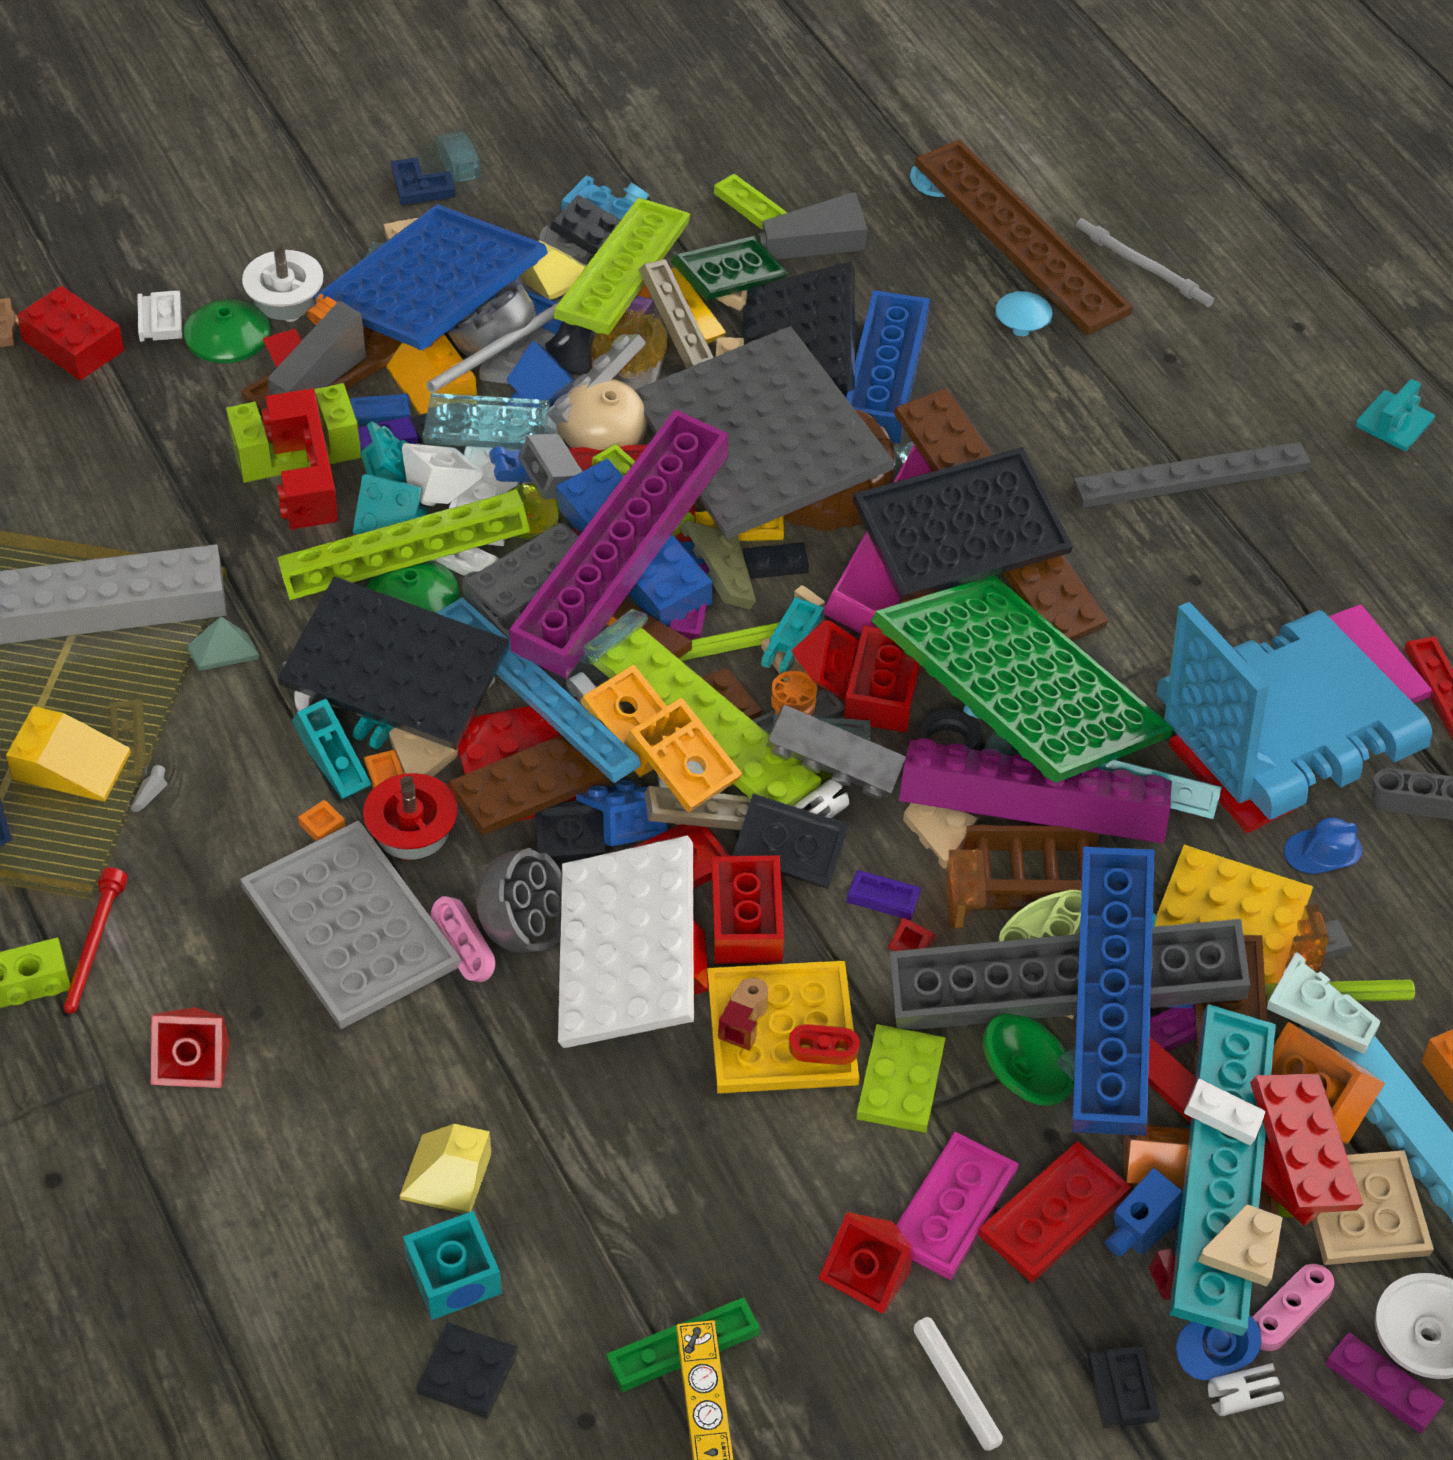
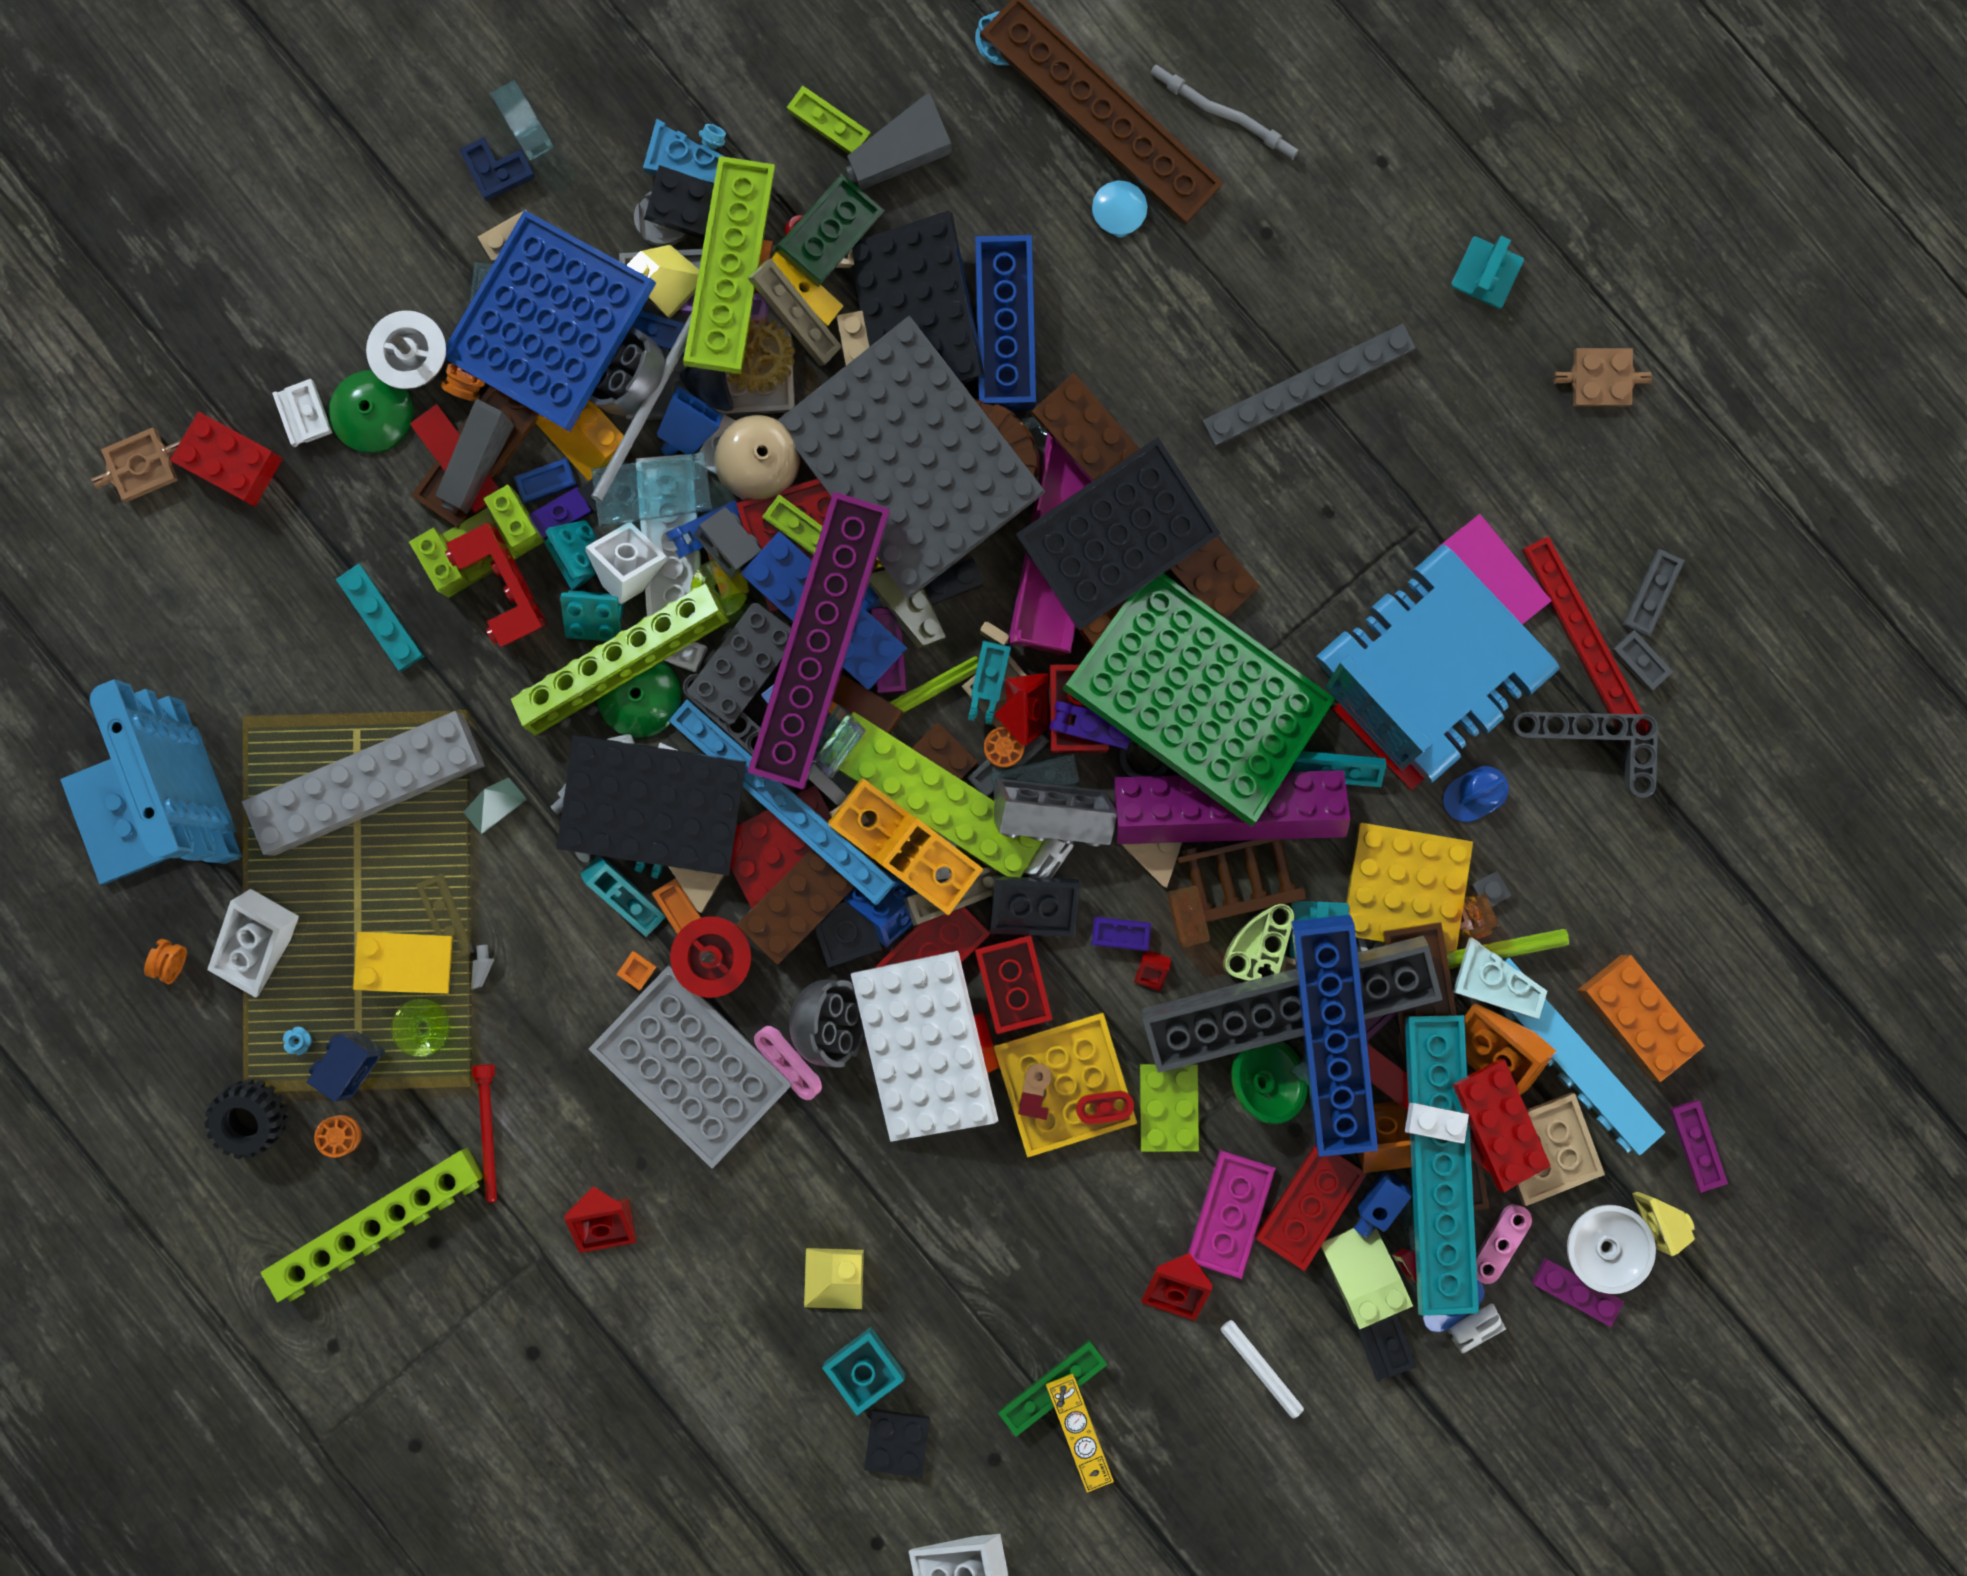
camera: 10 degrees left, 35 degrees up
light grey plate [548,334,646,423] -> none
tan wing [1197,1205,1283,1287] -> none
none -> teal plate [336,563,425,672]
none -> clear neon green dish [391,999,450,1057]
none -> dark purple plate [1049,701,1130,750]
none -> yellowish green slope [1321,1228,1413,1329]

